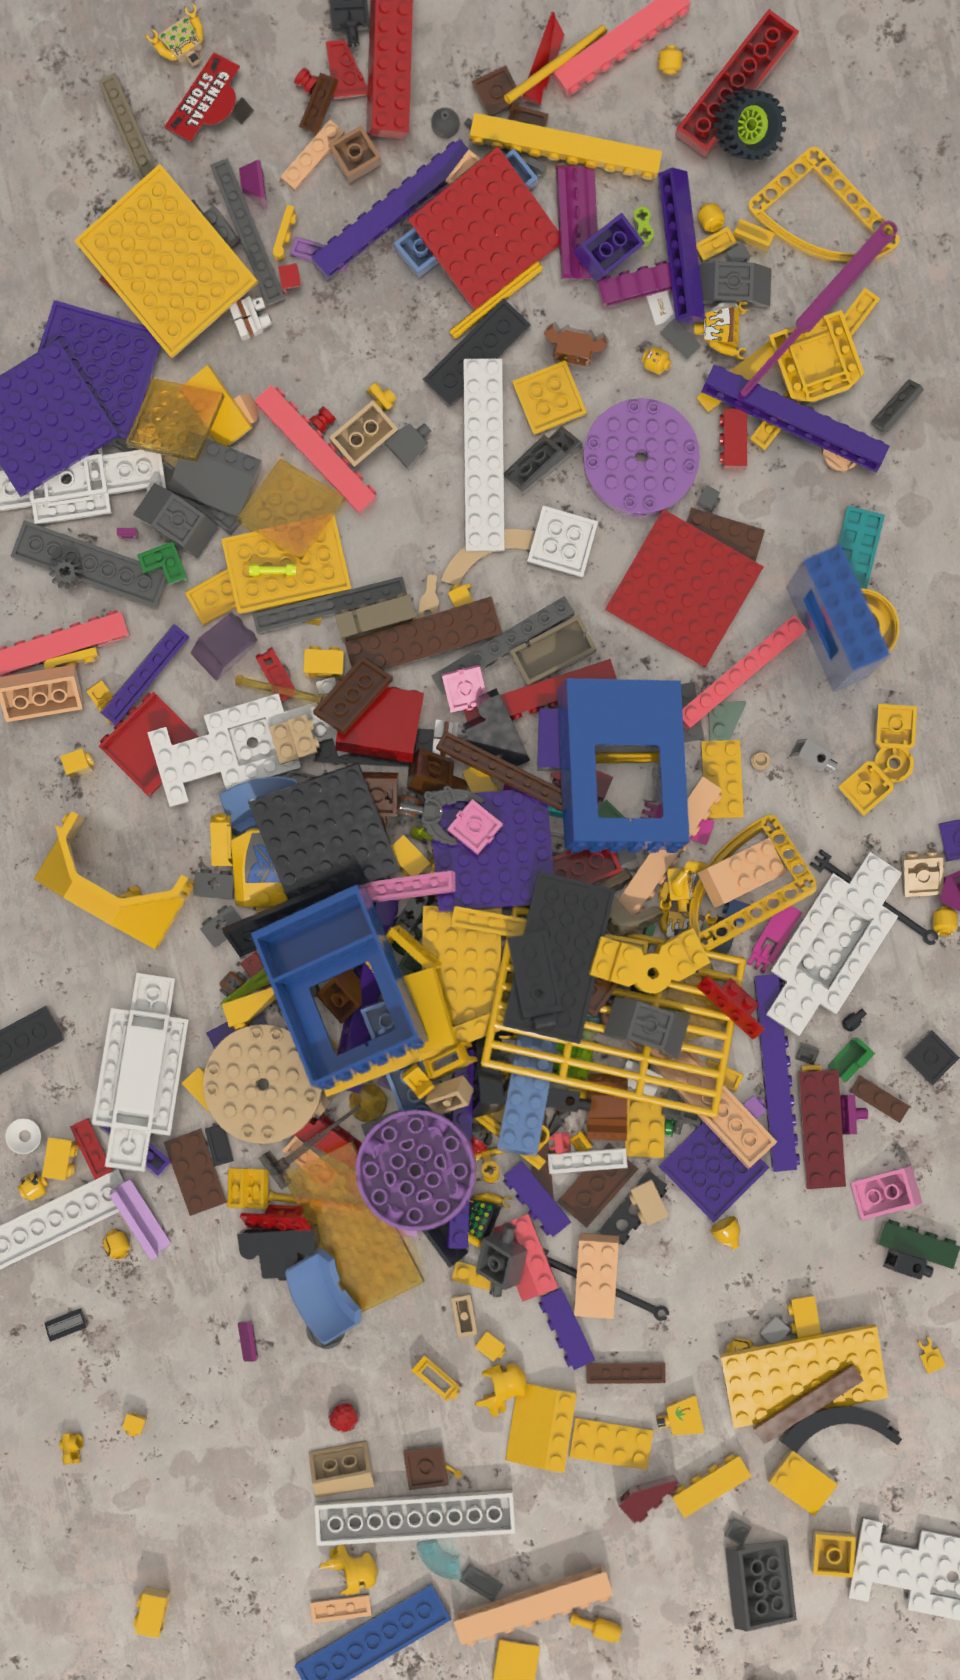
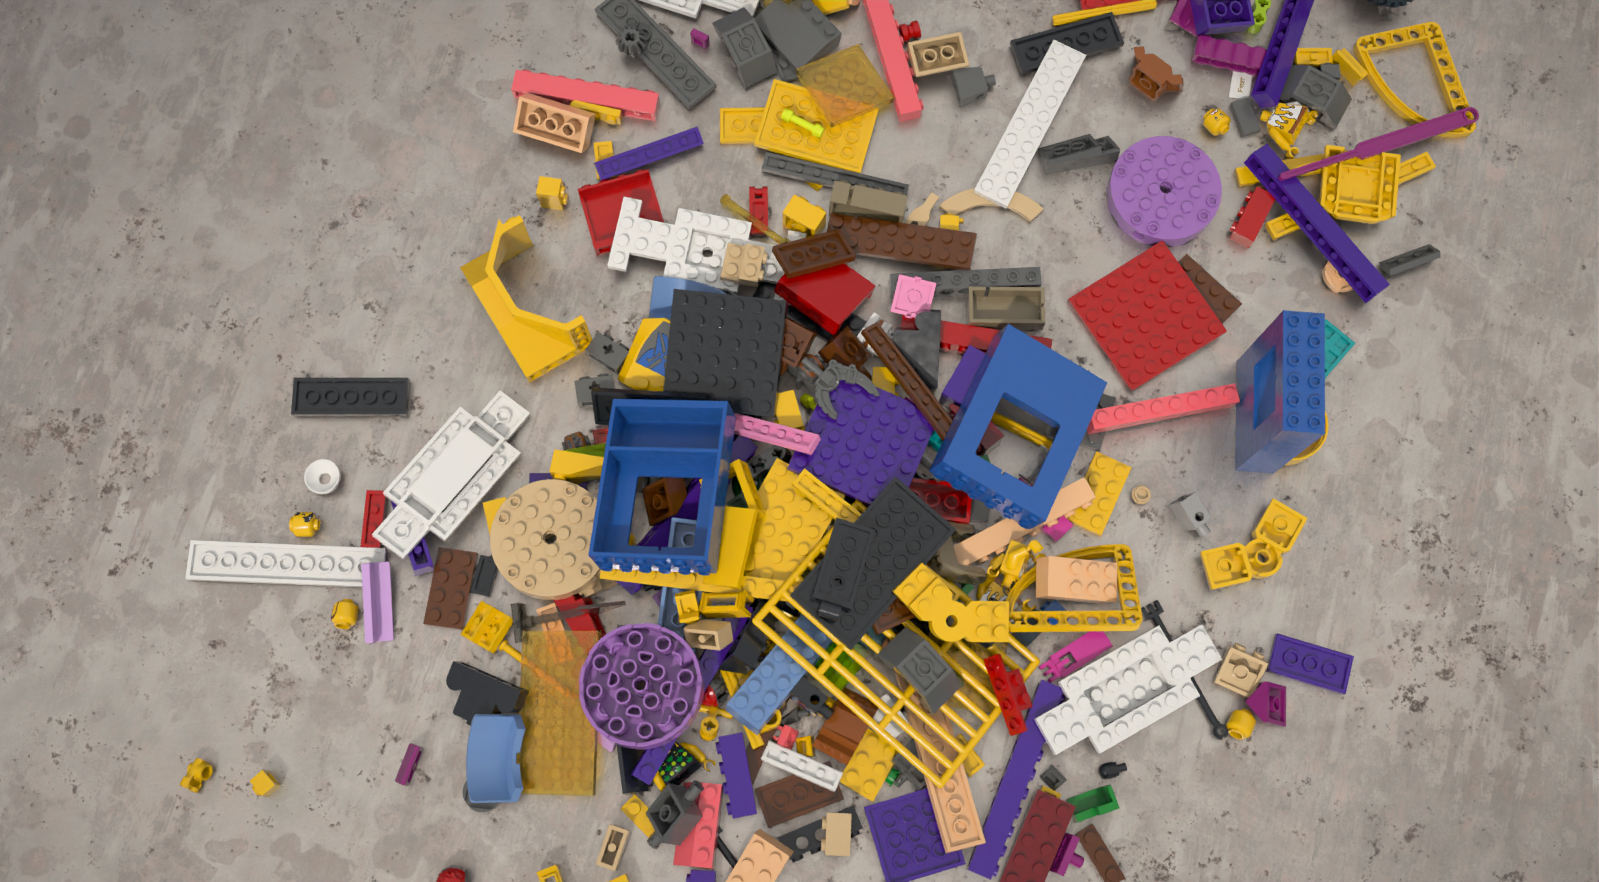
camera: 25 degrees right, 10 degrees down
yellow brick [42,1137,79,1180] -> none
slope [45,1308,88,1342] -> none
green panel [137,541,189,585] -> none
clear purple slope [190,612,258,681] -> none
yellow window [210,813,233,866] -> none
red bracket [240,1204,312,1231] -> none
clear yellow dish [349,1084,387,1122] -> none
yellow plate [366,382,396,412] -> none
bright pink plate [447,799,503,855] -> none
yellow plate [512,360,587,436] -> none
white plate [527,506,598,578] -> none
dark grey plate [696,485,721,512] -> none
yellow head [697,203,725,232] -> none
sand green wing [709,701,746,741] -> none
medium lavender plate [742,1095,766,1119] -> none
black plate [904,1030,960,1086] -> none

